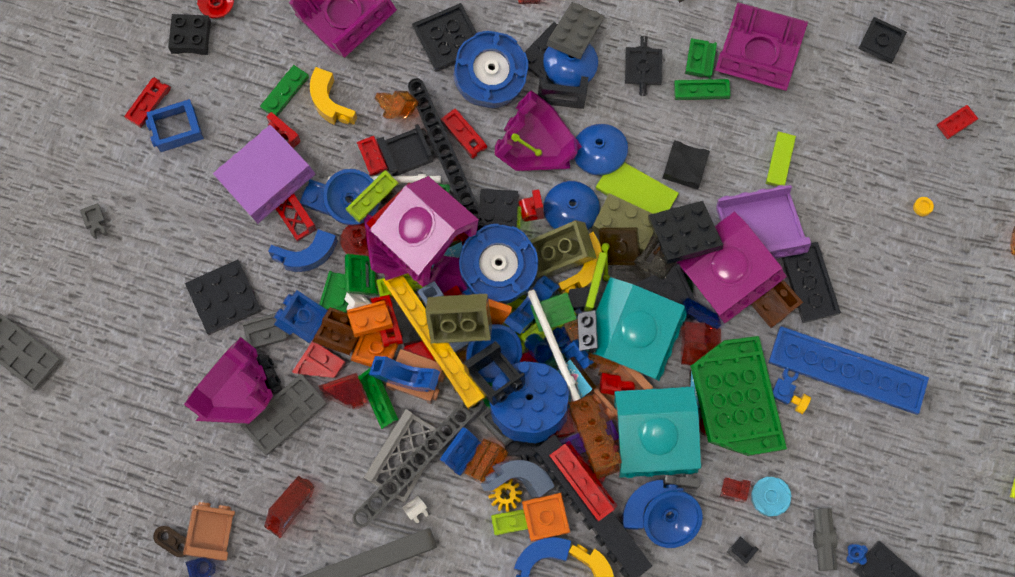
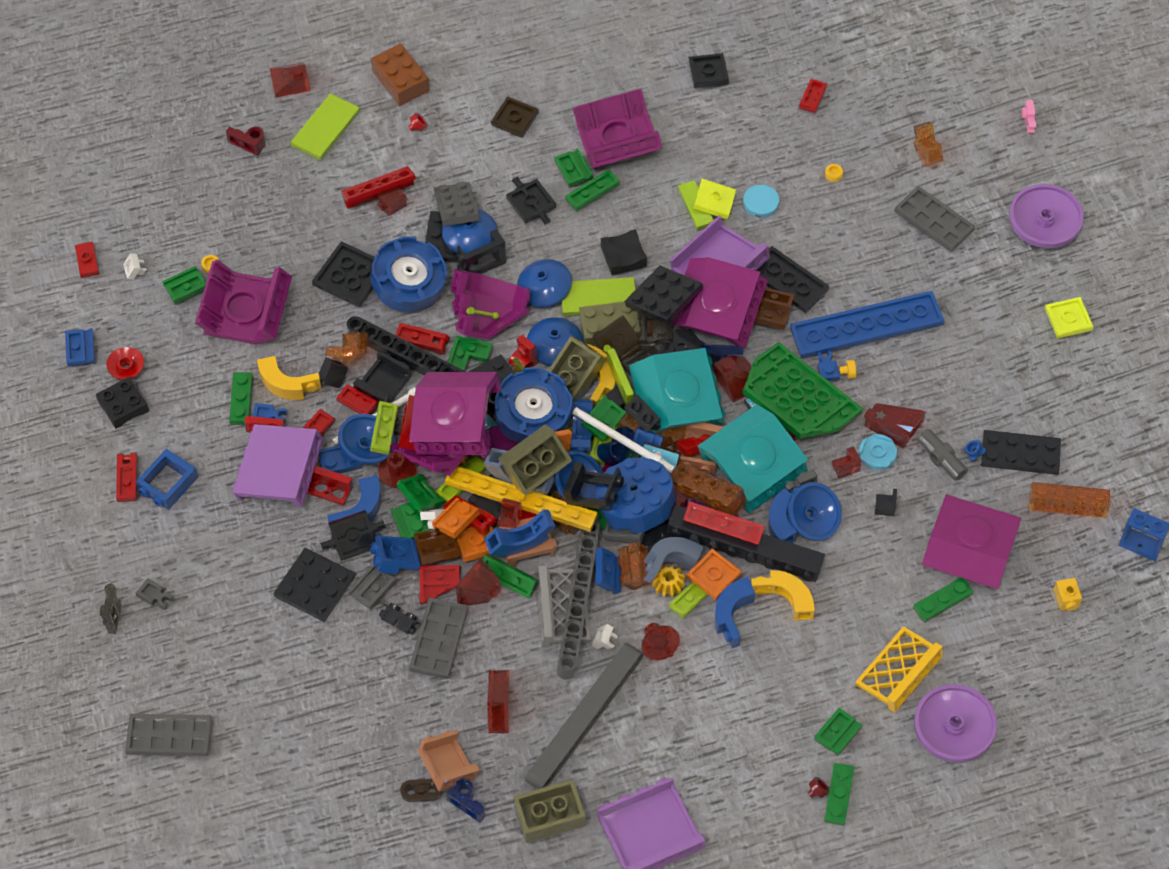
camera: 30 degrees left, 15 degrees down
magenta panel [184,337,273,424] -> none
none -> clear smoke plate [100,584,122,634]
none -> blue plate [252,403,287,424]
none -> red plate [302,409,335,436]
none -> black panel [319,357,348,388]
none -> black plate [320,510,386,560]
none -> green plate [447,336,493,371]
none -> clear red panel [498,498,522,529]
none -> clear red piece [642,623,680,661]
none -> neon yellow plate [693,179,736,220]
none -> medium azure tile [743,185,779,218]
none -> clear red slope [864,403,925,449]
none -> dark grey plate [894,186,975,252]

